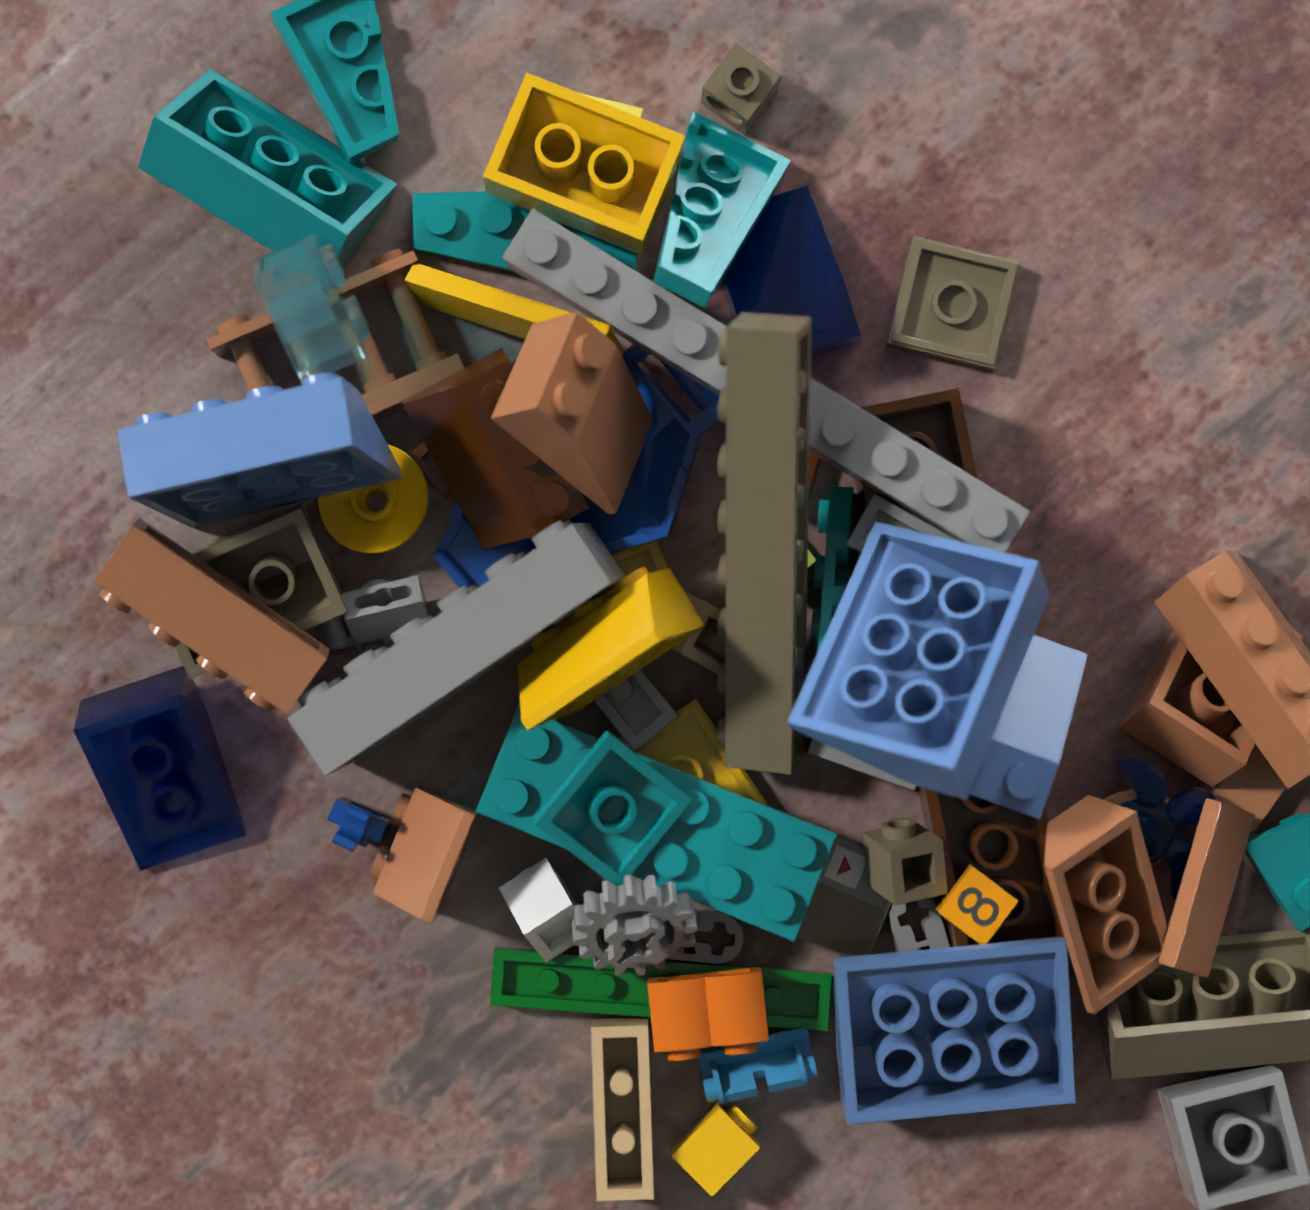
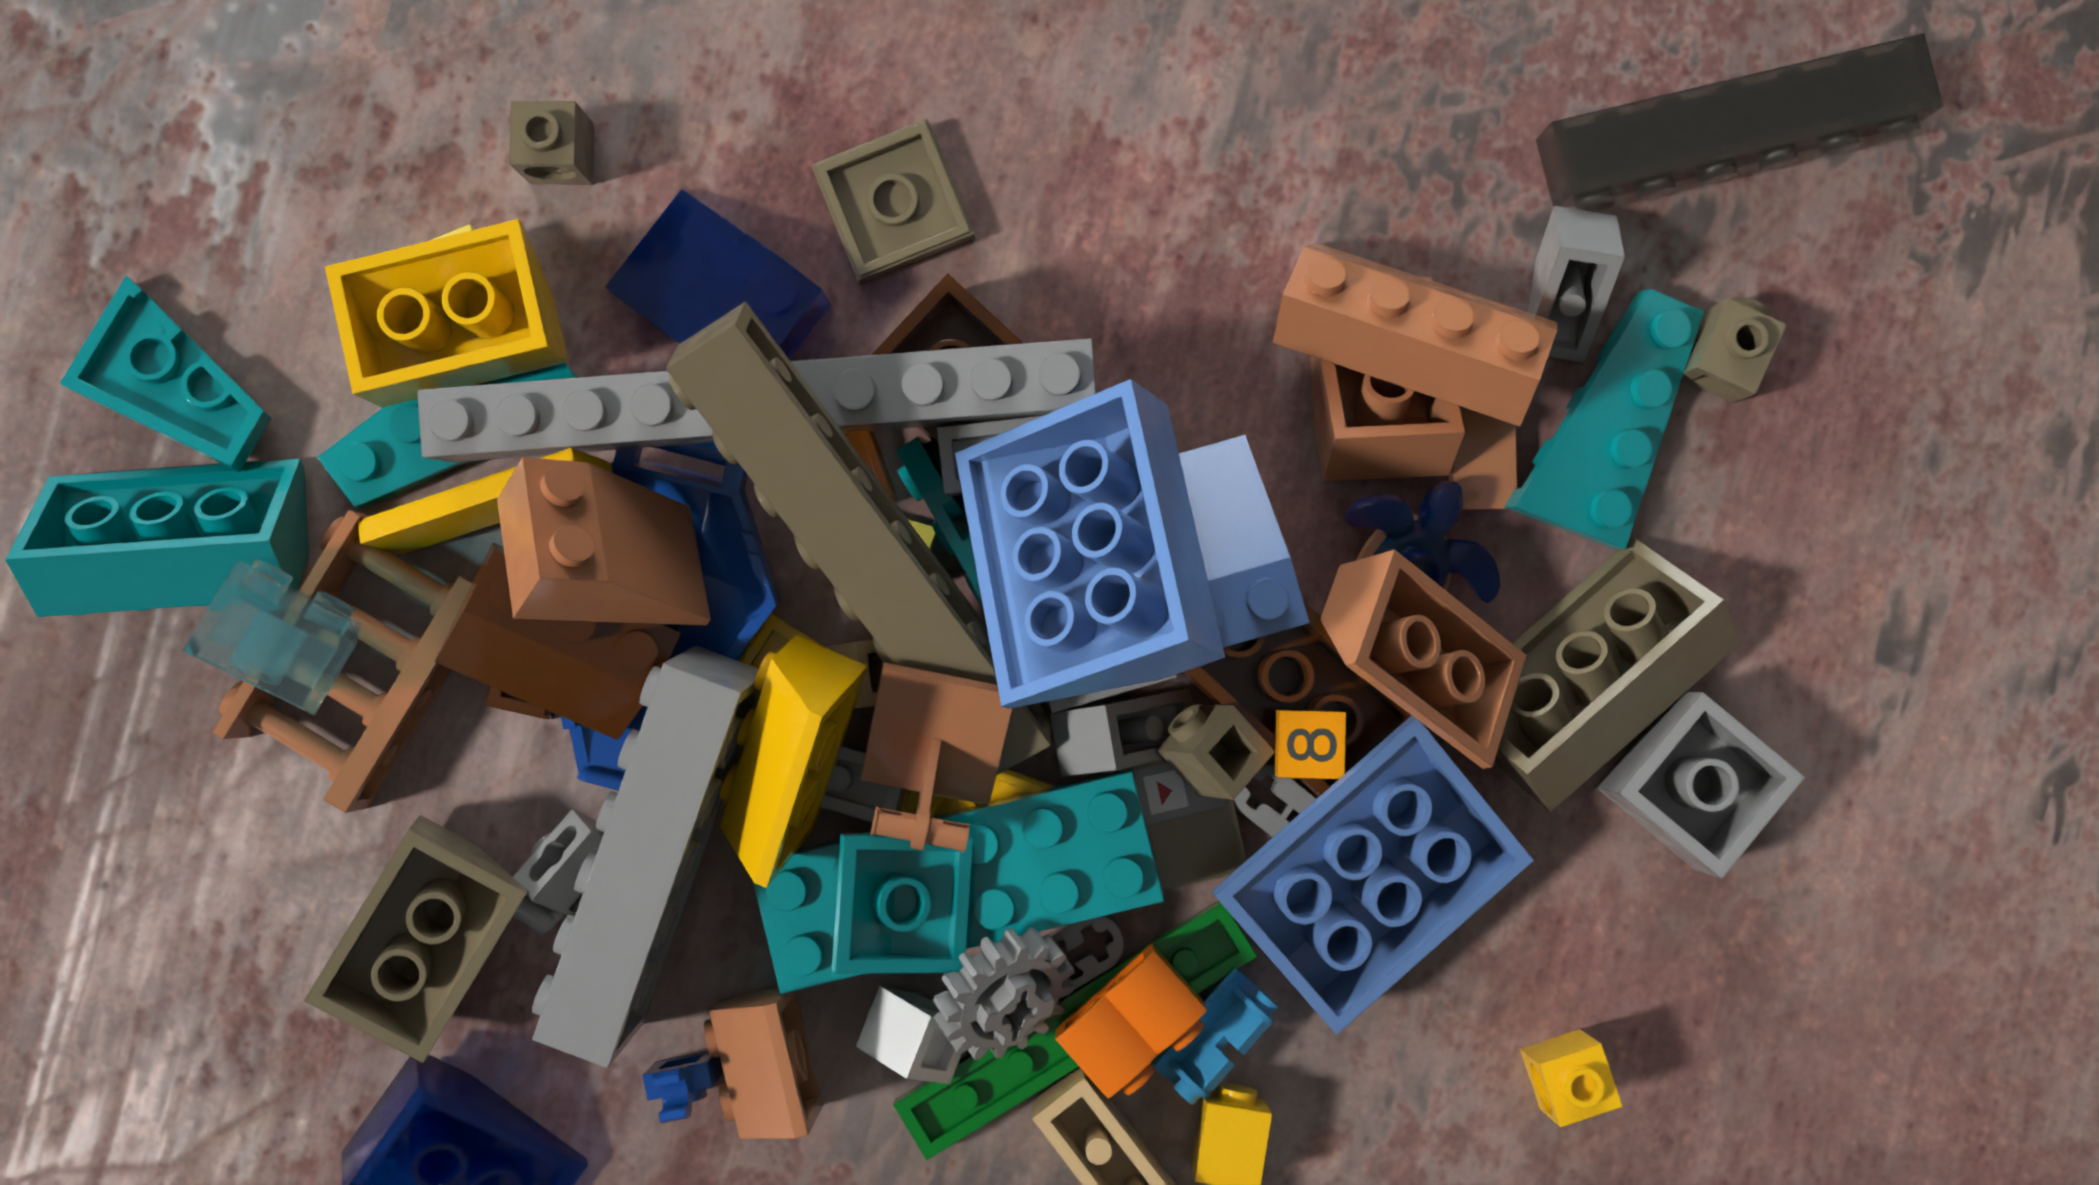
camera: 30 degrees left, 0 degrees up
nougat brick [92,518,330,714] -> none
medium blue slope [117,373,402,527] -> none
yellow dish [318,445,429,554] -> none
teal wing [653,111,791,308] -> none
nougat tile [1159,798,1255,978] -> none
none -> nougat plate [860,663,1012,853]
none -> light grey slope [1050,688,1193,777]

